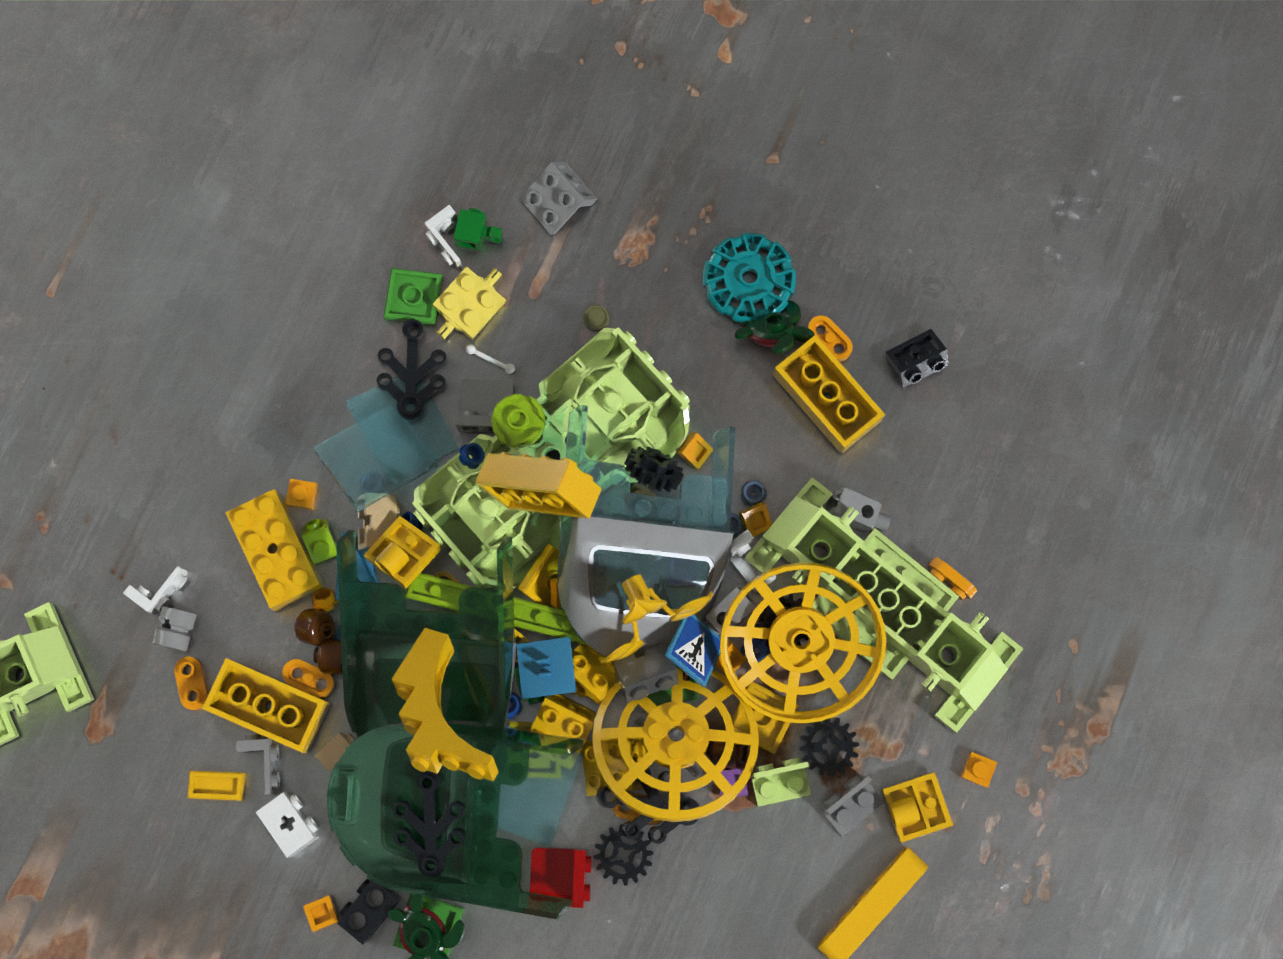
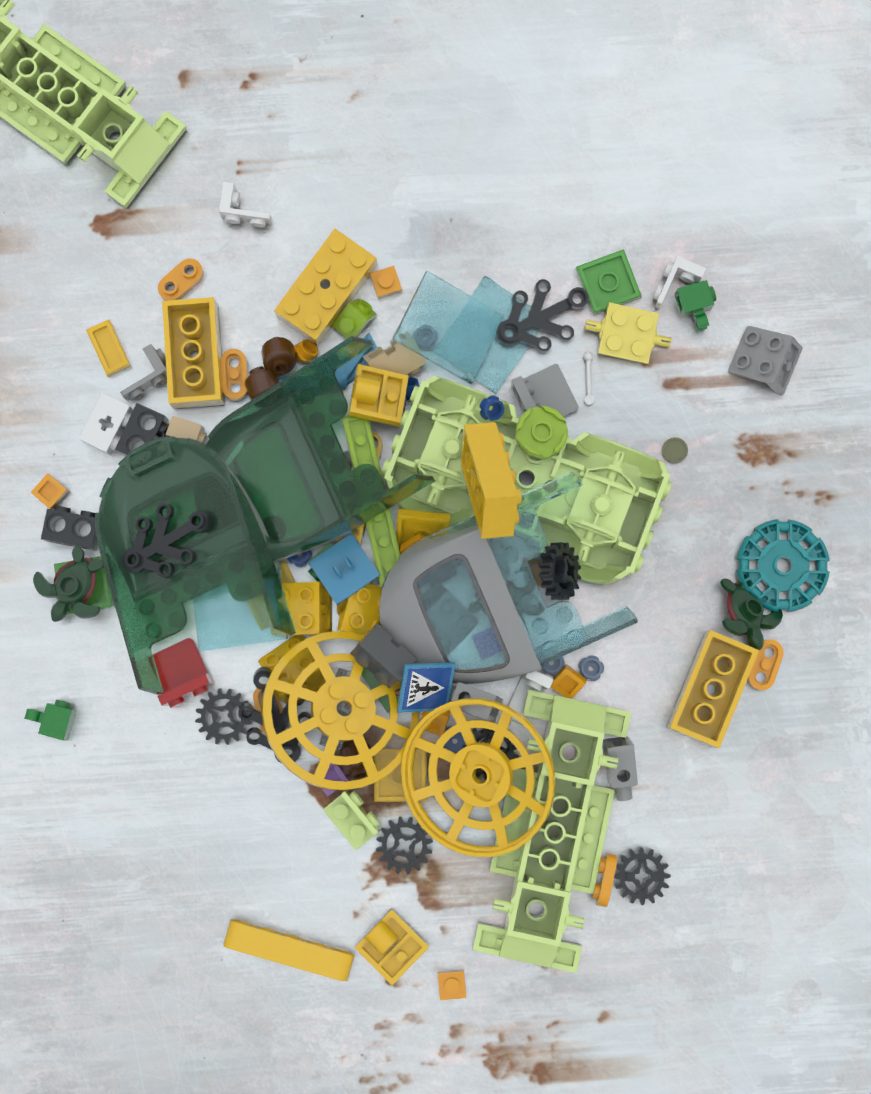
camera: 65 degrees right, 5 degrees up
light grey wheel [152,606,197,652] -> none
yellow arch [392,628,499,781] -> none
yellow plant [599,574,713,663] -> none
light orange plate [677,432,714,470] -> none
light grey bracket [820,775,884,837] -> none
black bracket [885,329,949,388] -> none
none -> black brick [115,403,169,462]
none -> black gear [614,846,671,905]

